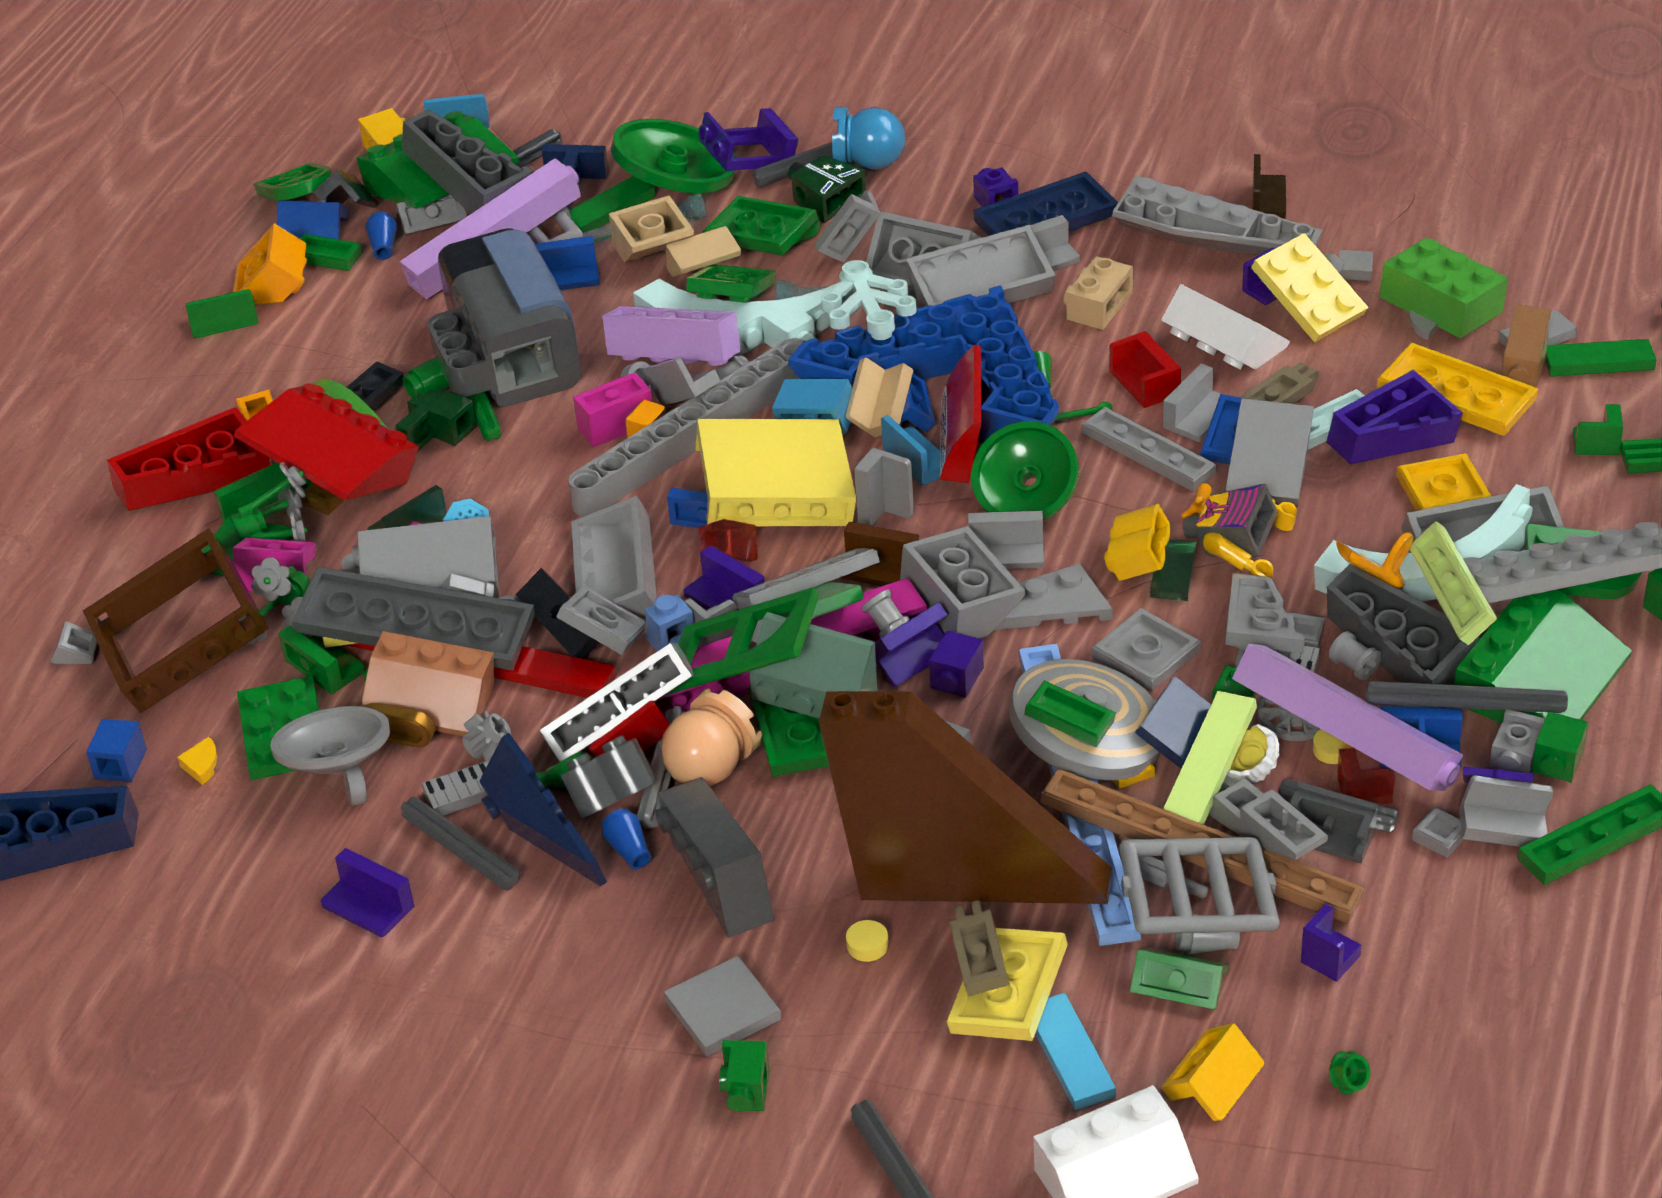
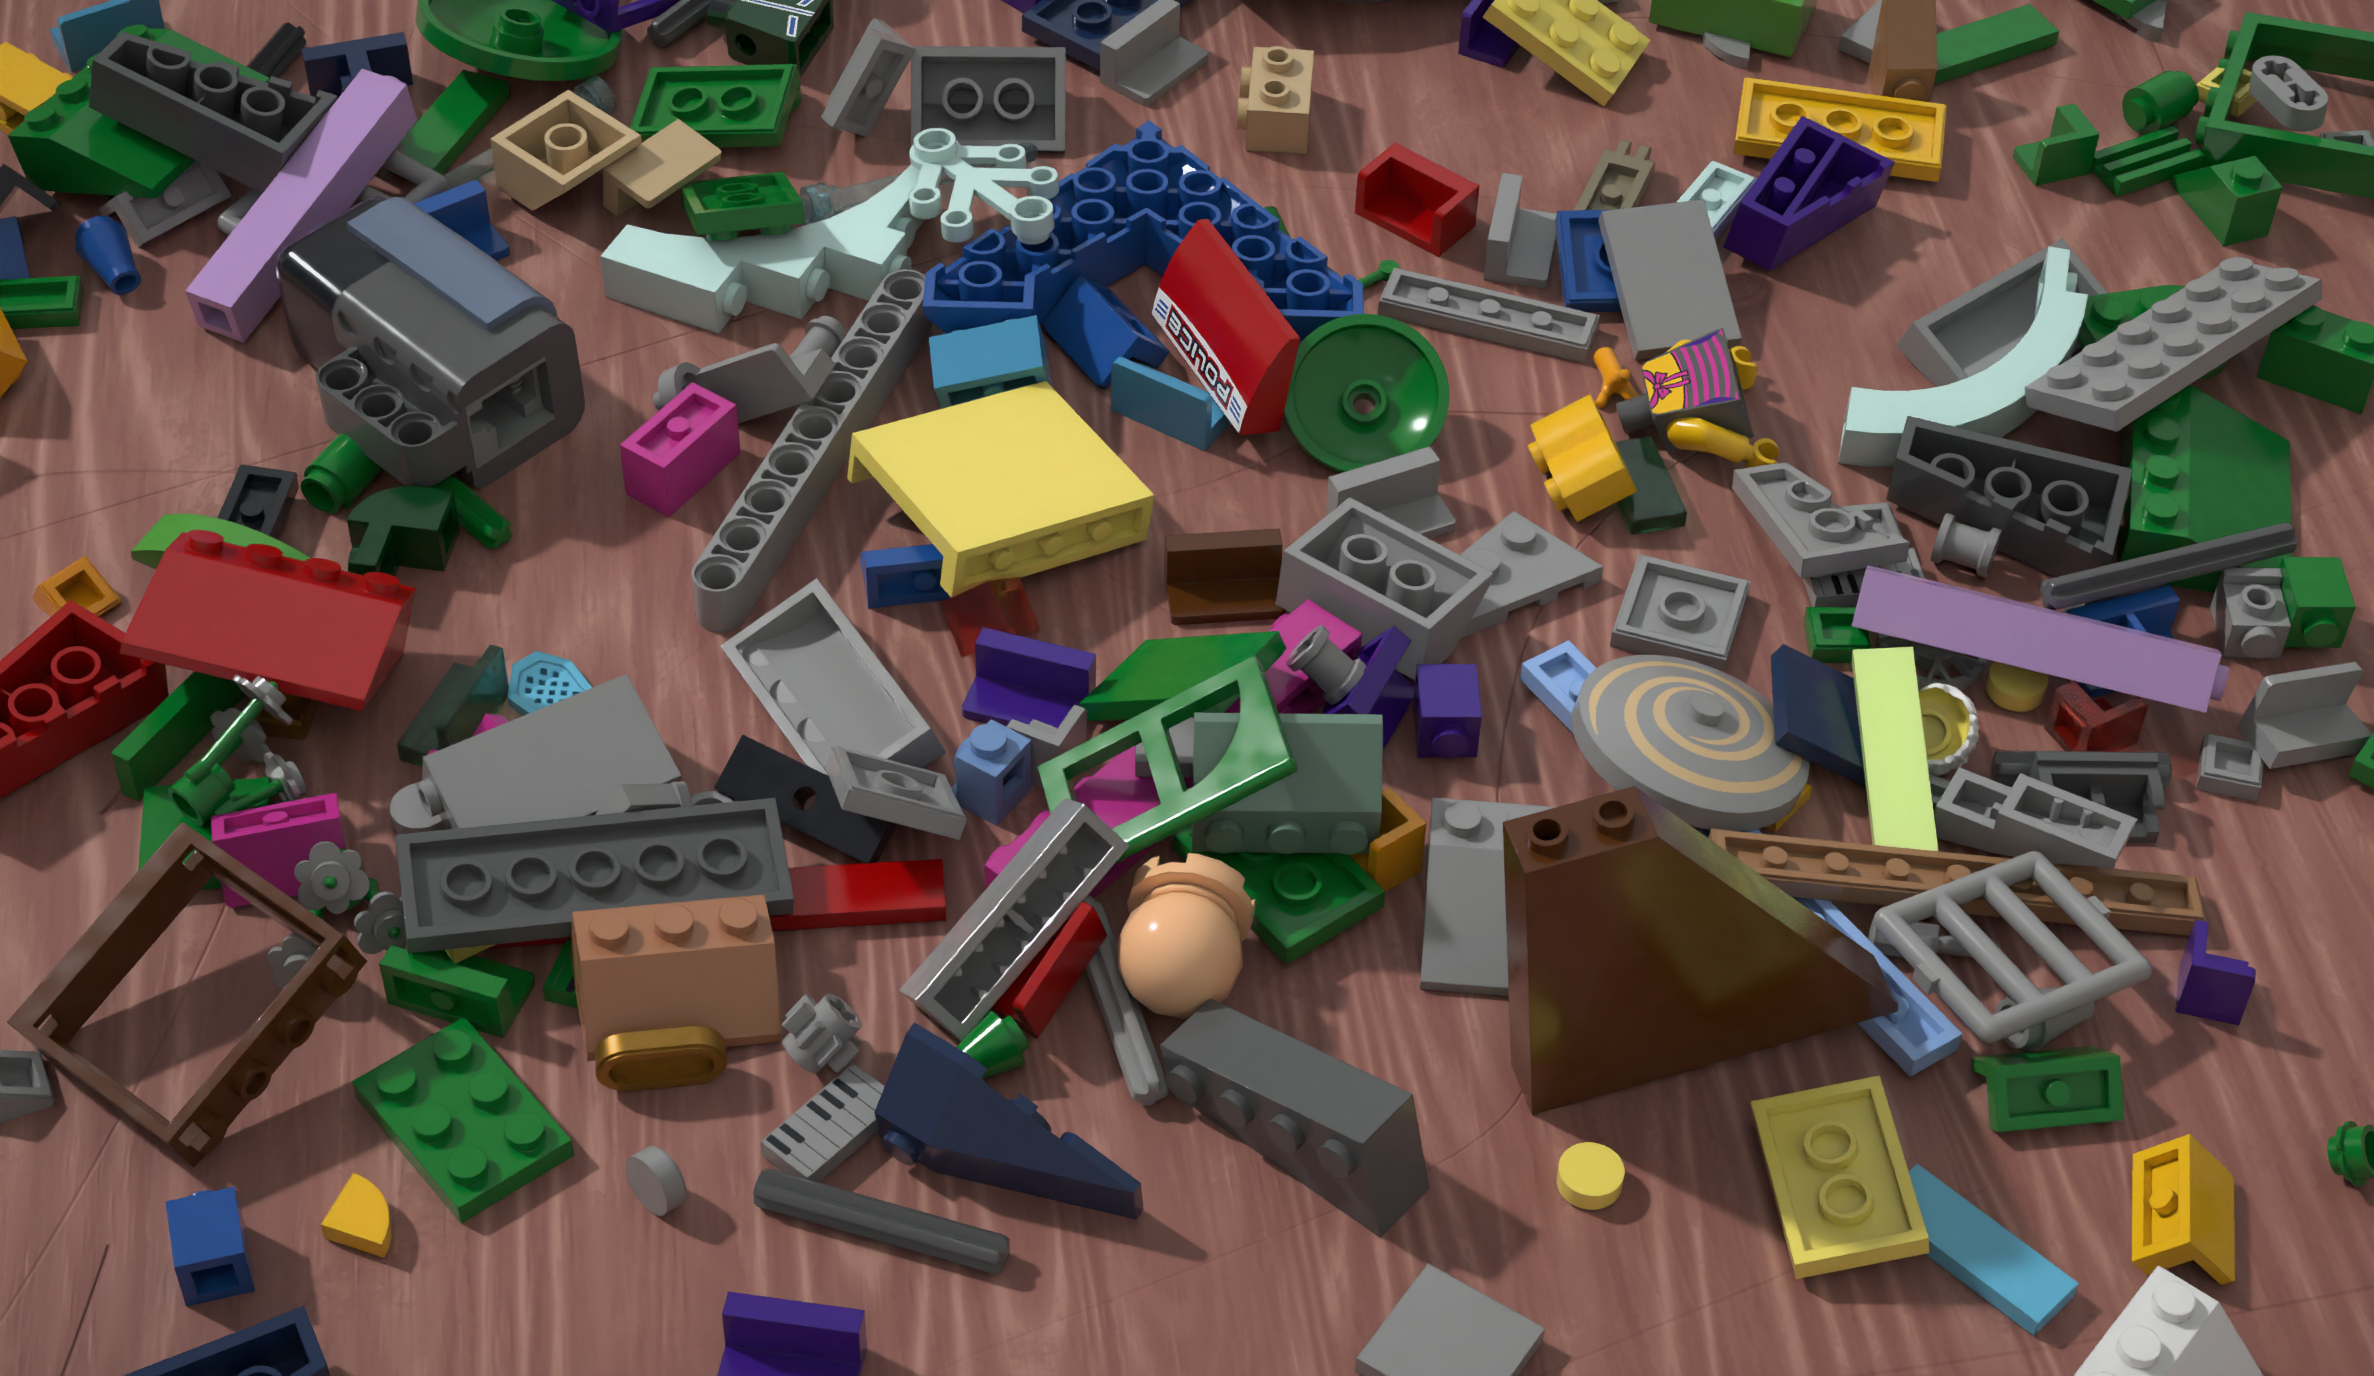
camera: 30 degrees left, 5 degrees up
light grey dish [270,706,390,775] -> none
dark grey brick [560,735,657,819] -> none
blue cone [601,809,652,870] -> none
lavender brick [602,306,741,366] -> none
light orange slope [626,399,665,438] -> none
light grey tile [732,548,880,609] -> none
tan panel [845,358,914,437] -> none
light grey panel [854,447,914,526] -> none
light grey slope [906,225,1055,308] -> none
dark tan hinge [949,900,1010,997] -> none
green tile [1024,680,1116,747] -> none
white slope [1161,284,1290,370] -> none
light orange piece [1336,532,1414,589] -> none
yellow tile [1396,453,1491,511] -> none
yellowish green tile [1410,521,1497,645] -> none
dark purple piece [1463,766,1533,783] -> none

